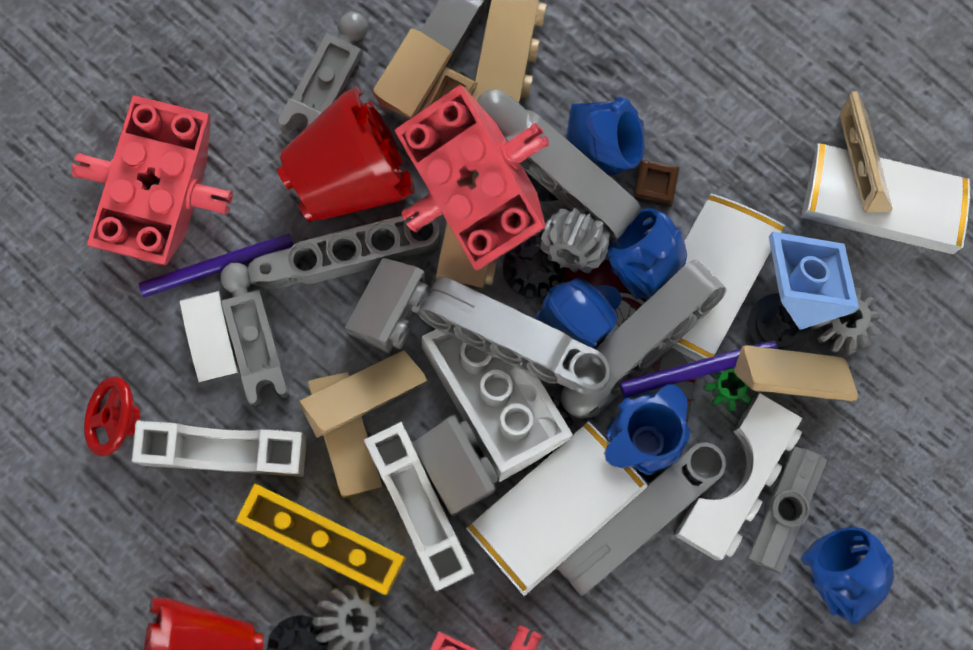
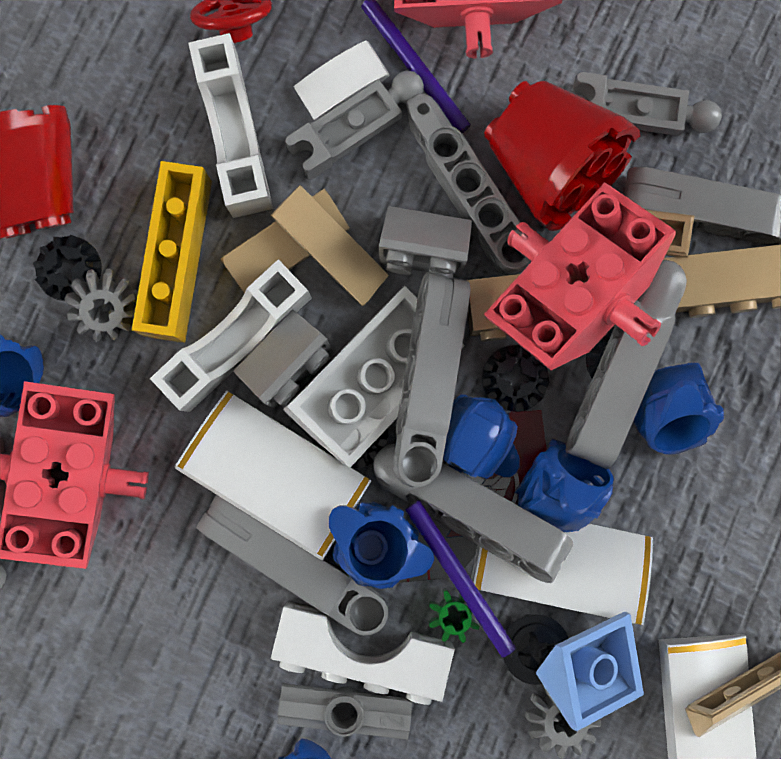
camera: 75 degrees right, 5 degrees up
tan slope [373,28,453,119] -> none
light grey gear [540,208,610,273] -> none
reddish brown tile [633,160,680,208] -> none
tan slope [734,345,858,401] -> none

